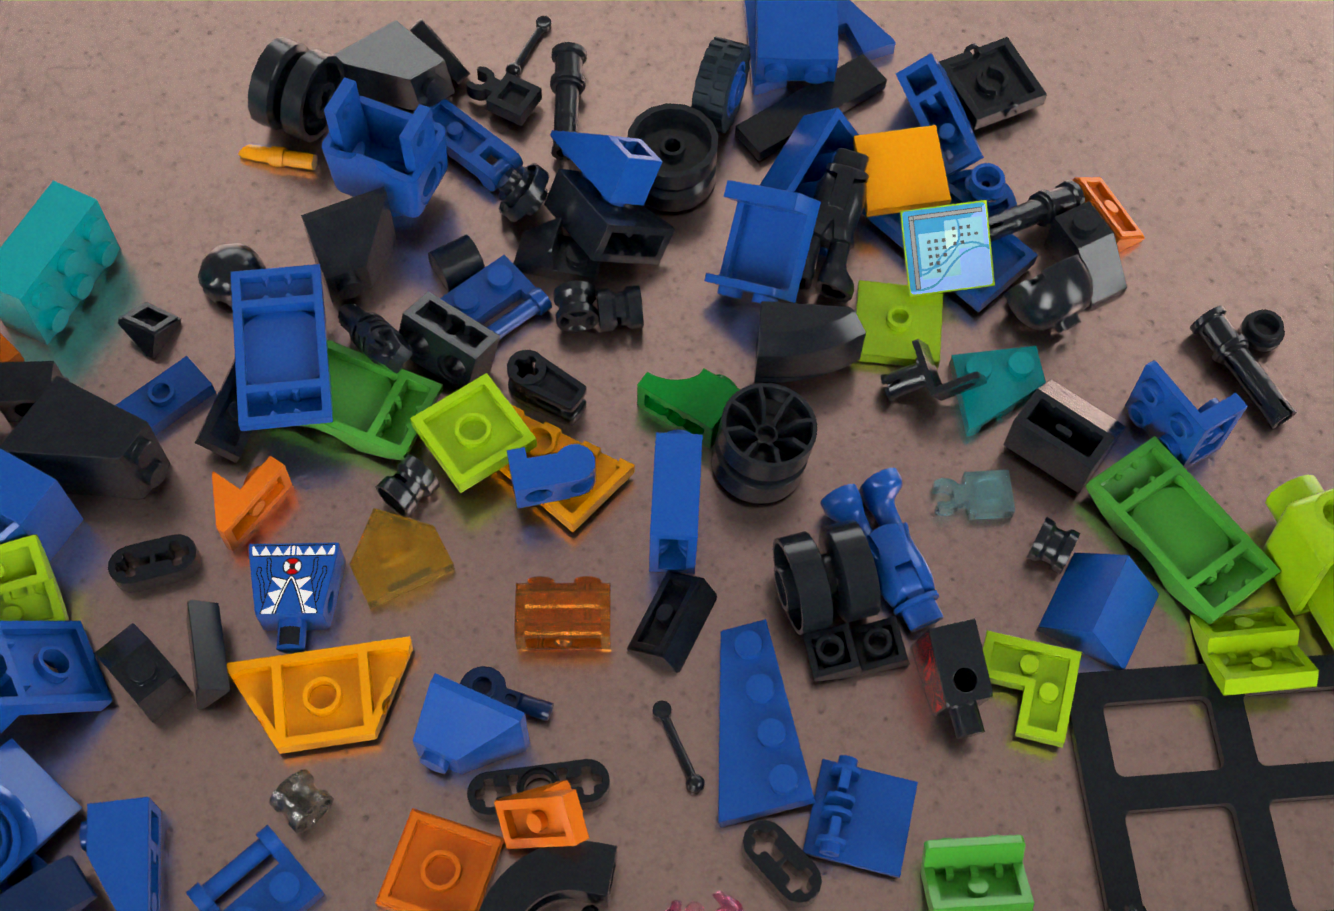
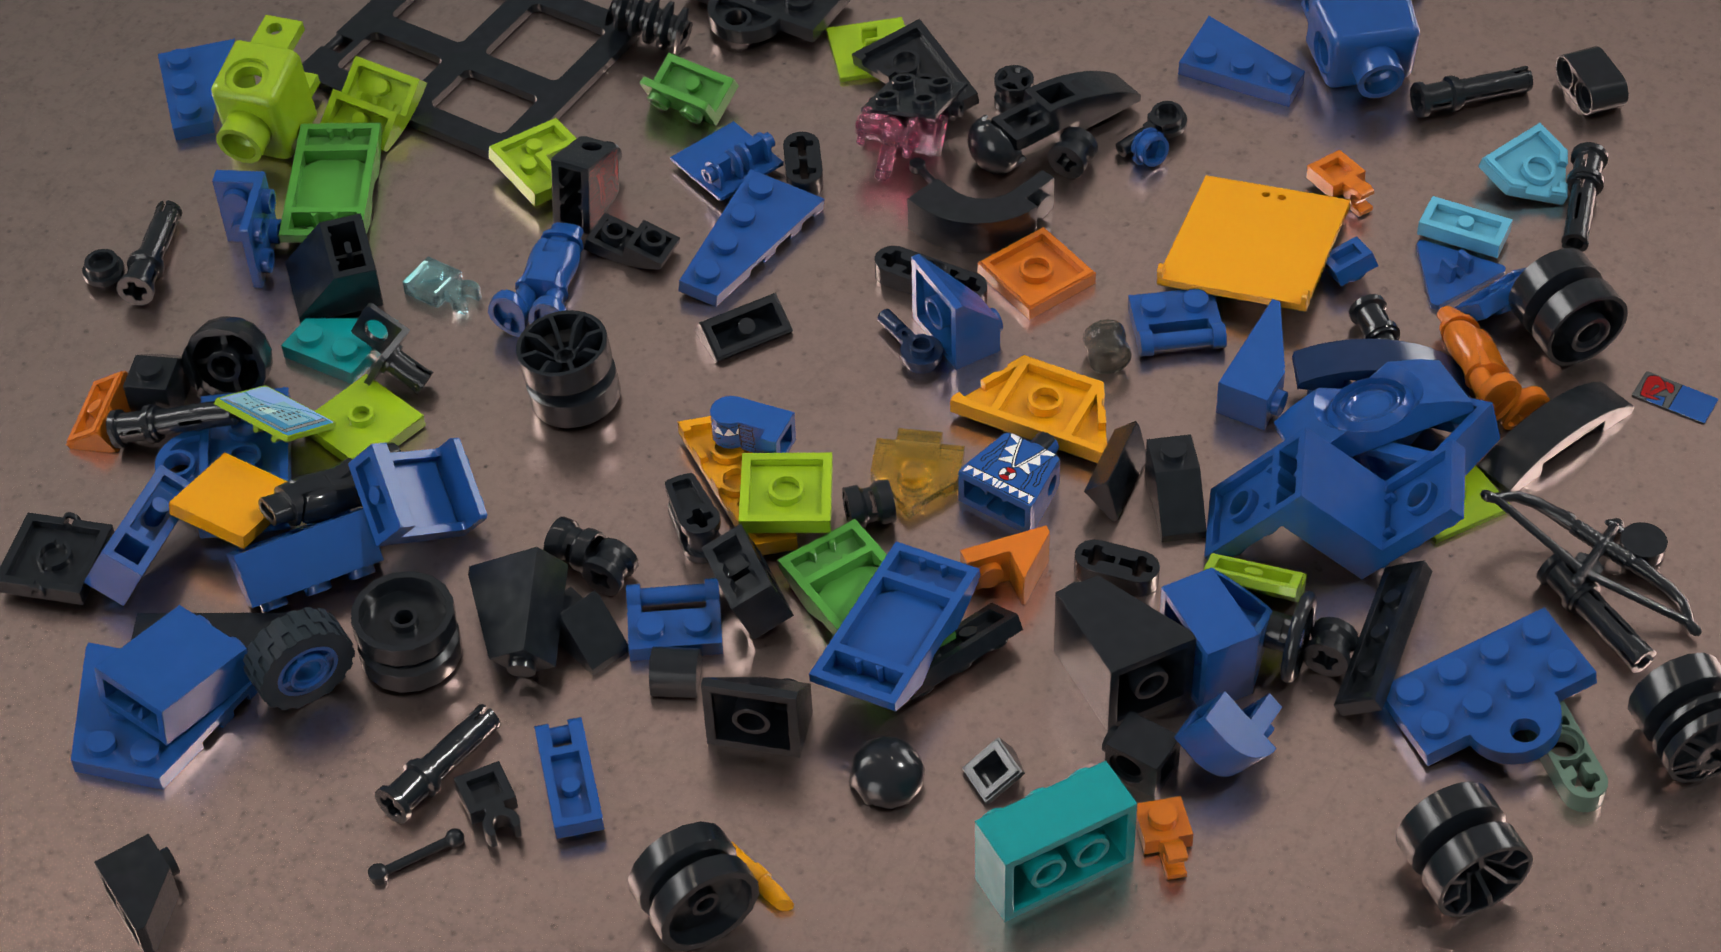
camera: 140 degrees left, 15 degrees down
blue plate [116,356,216,435] -> none
blue piece [321,77,448,218] -> none
slope [333,20,455,111] -> none
black hinge [338,303,413,374] -> none
black plate [410,18,471,84] -> none
orange slope [494,780,589,849] -> none
black plate [497,163,549,222] -> none
clear orange brick [514,576,611,650] -> none
blue slope [550,130,663,207] -> none
green arch [637,368,740,449] -> none
blue brick [649,430,702,574] -> none
black hinge [653,700,705,793] -> none
black slope [754,301,866,383] -> none
black wheel [773,519,881,635] -> none
blue plate [965,163,1006,202] -> none
black wheel [1026,517,1080,574] -> none
blue slope [1037,552,1159,670] -> none

